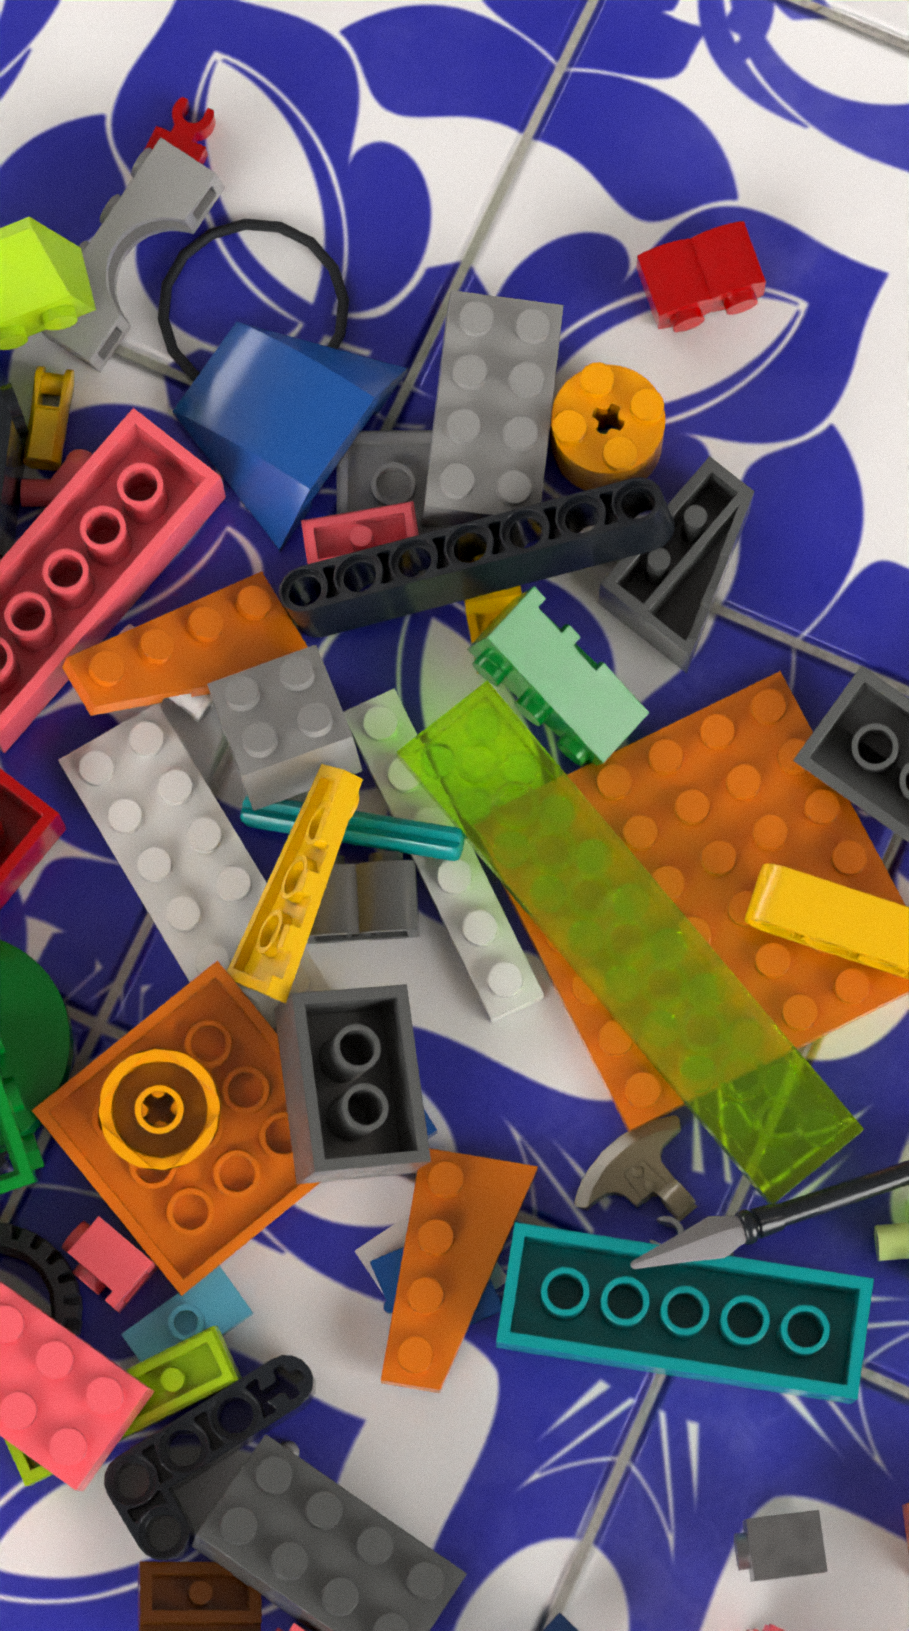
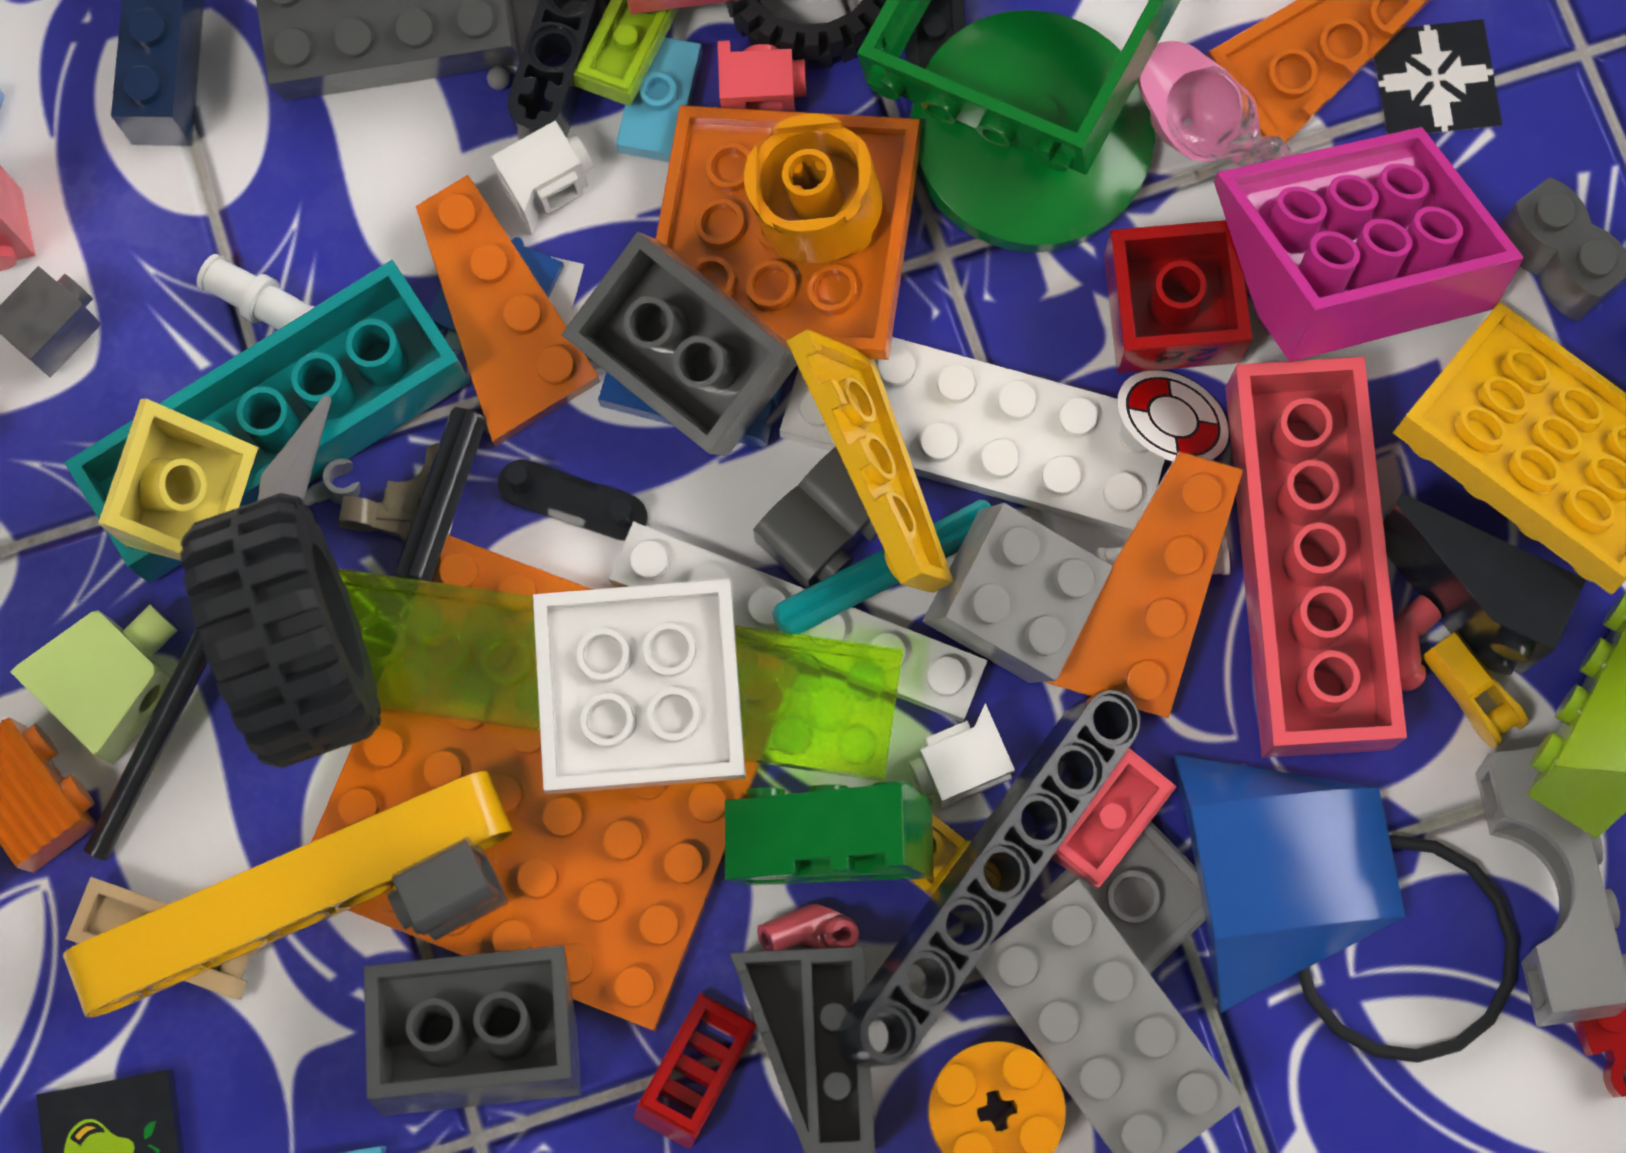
camera: 140 degrees right, 0 degrees up
none -> light yellow slope [98,399,258,560]
none -> black tyre [180,493,381,768]
none -> white pin [197,254,315,330]
none -> dark grey brick [387,837,508,940]
none -> black axle [395,407,486,588]
none -> white window [491,120,594,235]
none -> black piece [498,460,648,541]
none -> white plate [533,579,746,794]
none -> red slope [633,992,757,1149]
none -> coral arm [757,903,859,952]
none -> white window [909,703,1015,809]
none -> sticker [1117,370,1229,462]

